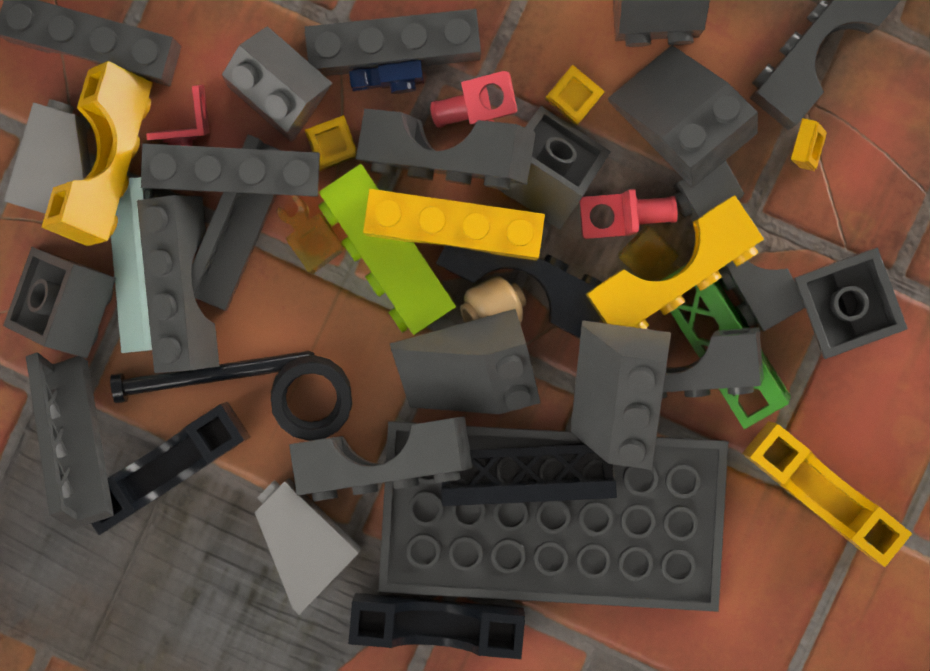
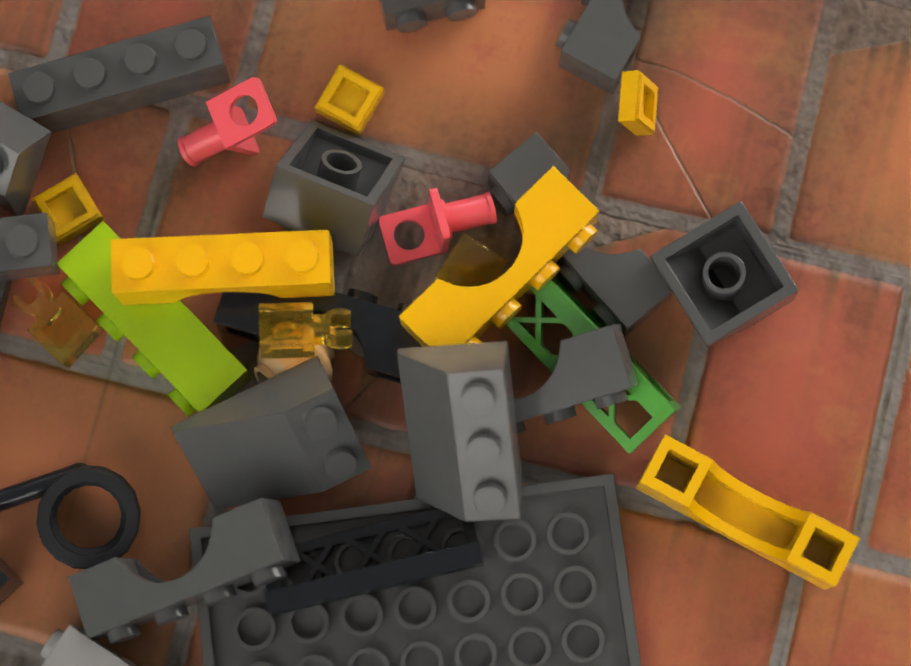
camera: 10 degrees left, 10 degrees down
dark blue plate [349,60,424,94] -> none
dark grey arch [356,108,536,190] -> none
dark grey slope [608,45,758,188] -> none
none -> clear yellow plate [259,302,352,359]

